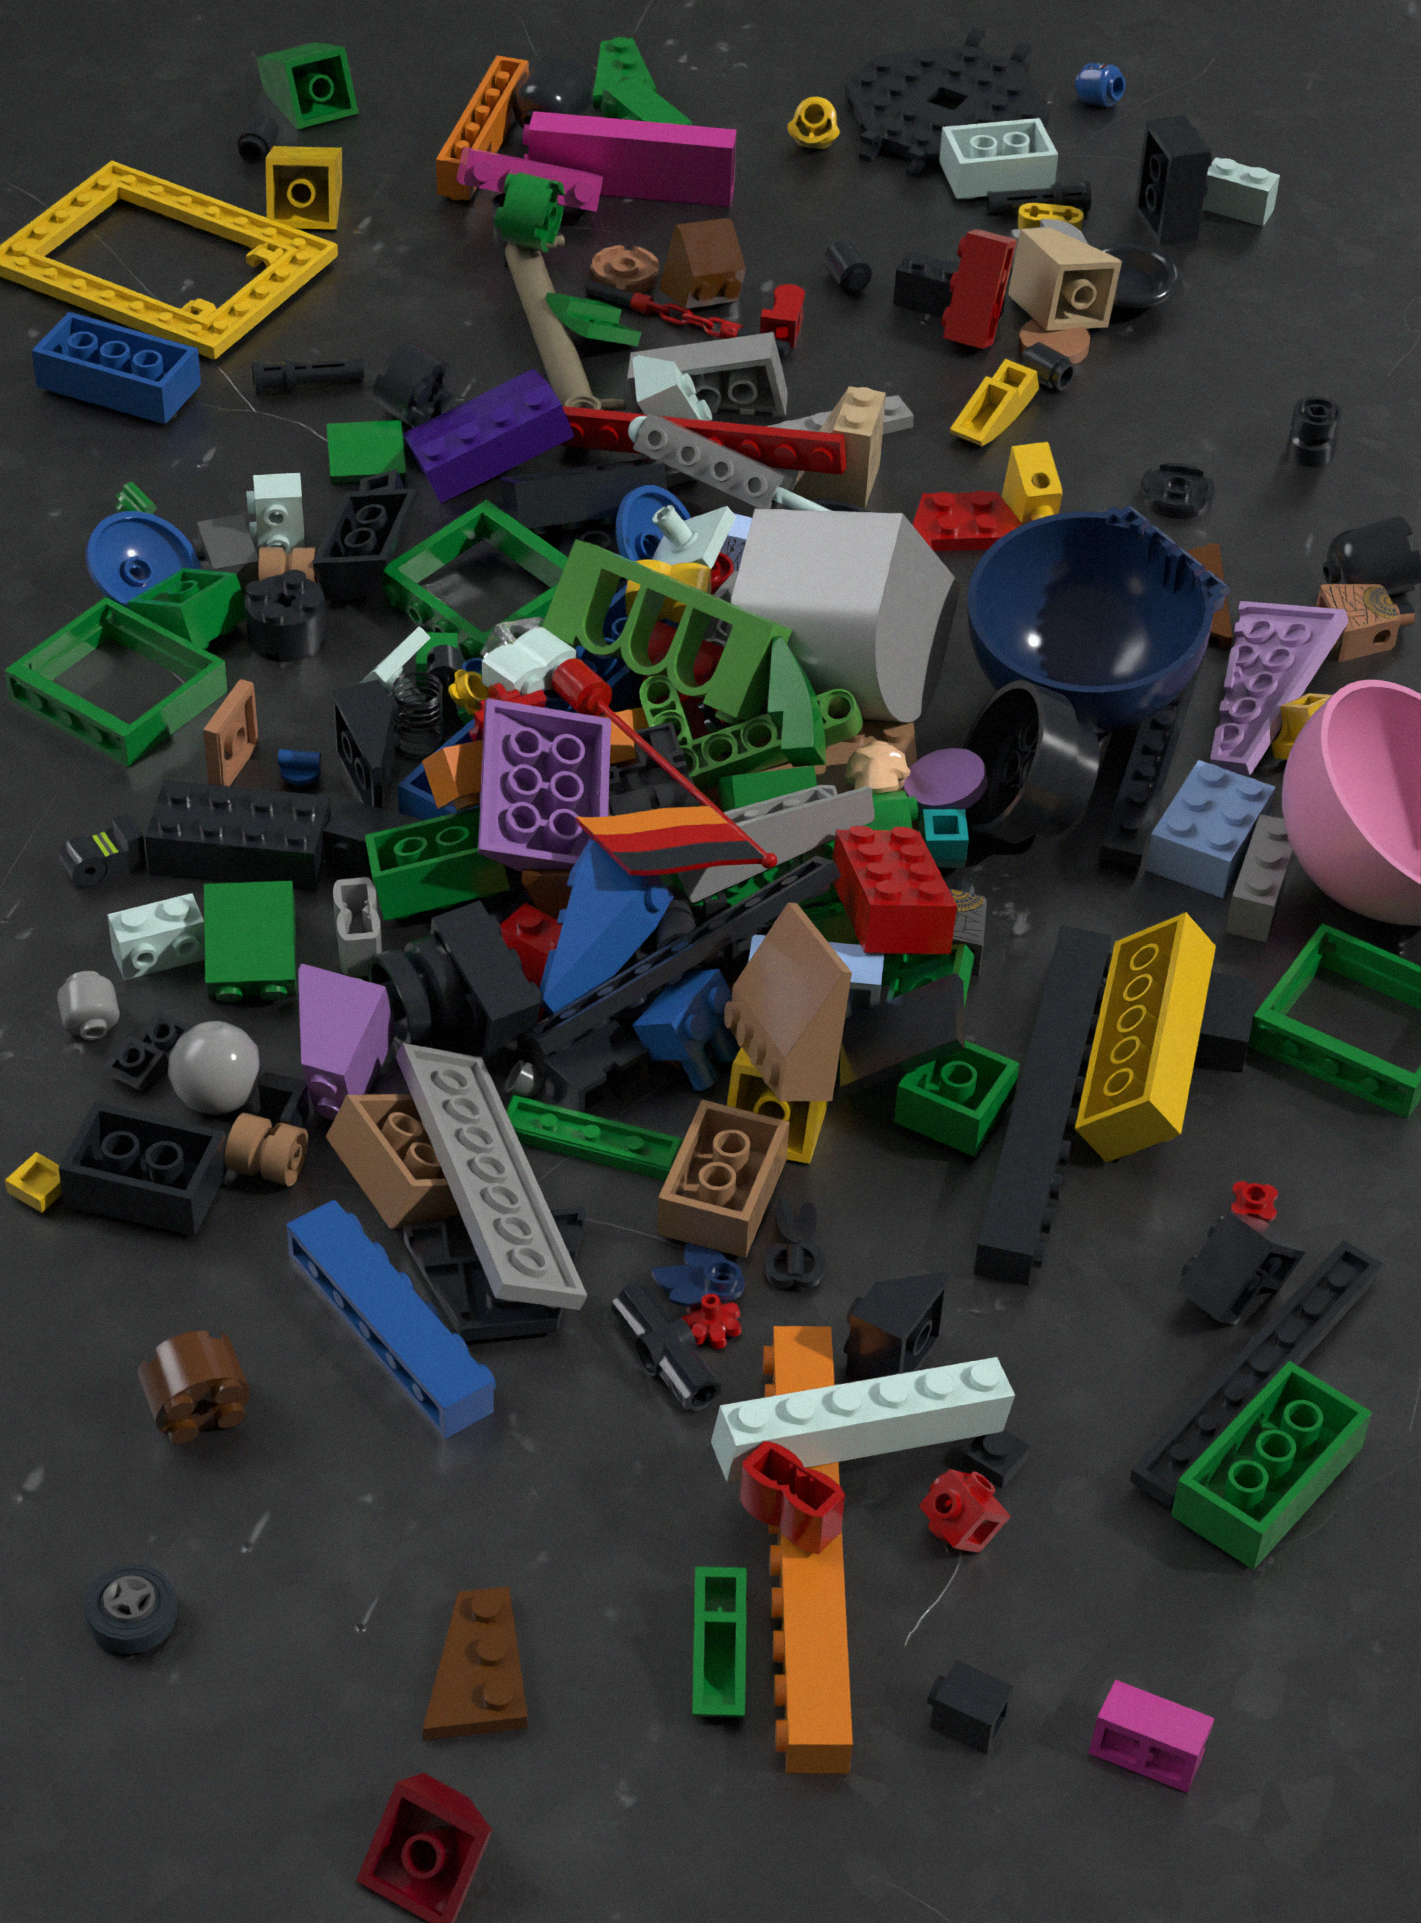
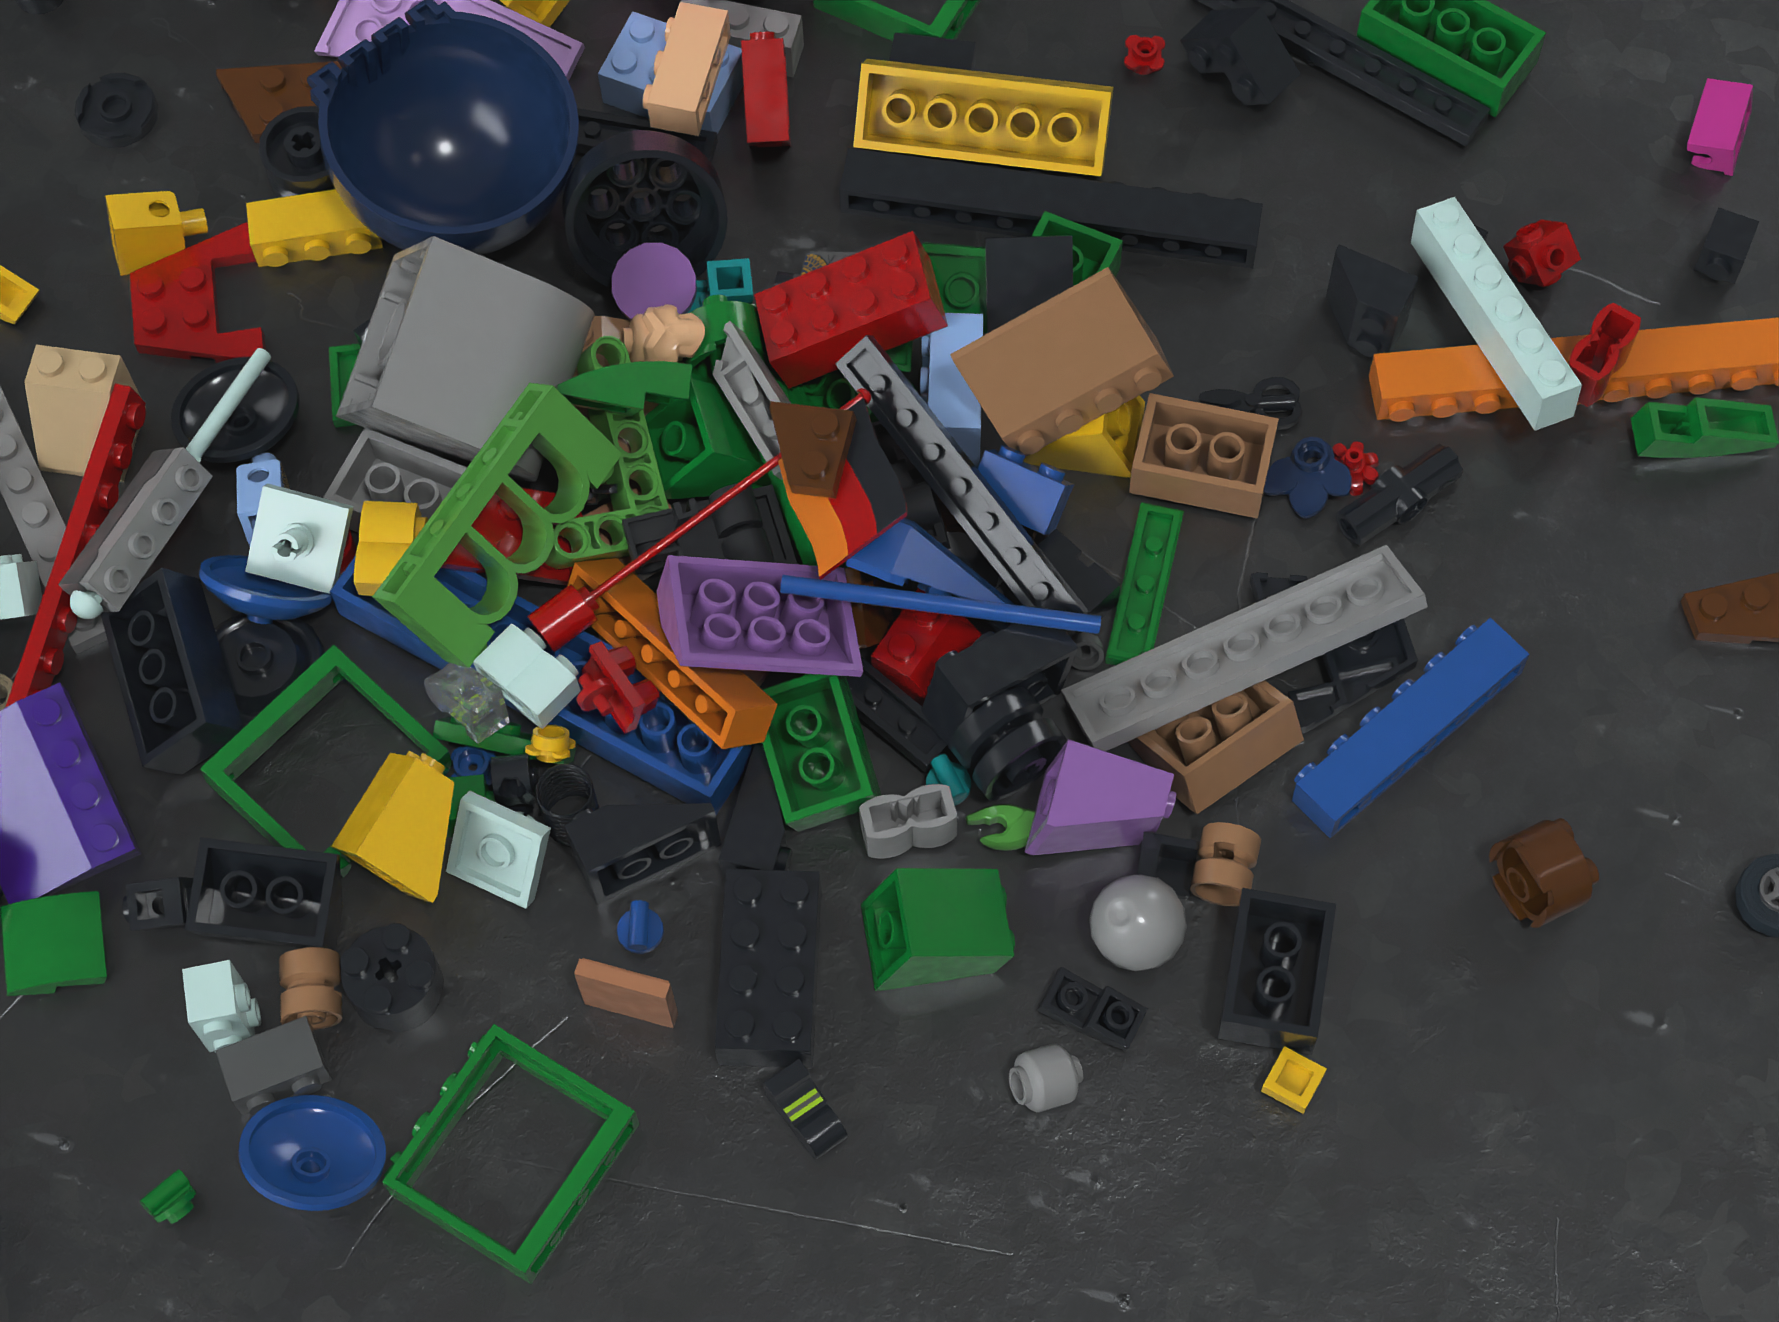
camera: 90 degrees left, 20 degrees up
light aqua brick [108,893,205,980] -> none
green slope [128,568,246,649] -> none
none -> yellow slope [331,751,455,903]
none -> light nougat brick [643,2,731,136]
none -> red window [741,31,791,149]
none -> reddish brown wing [769,401,857,499]
none -> blue piece [780,575,1101,634]

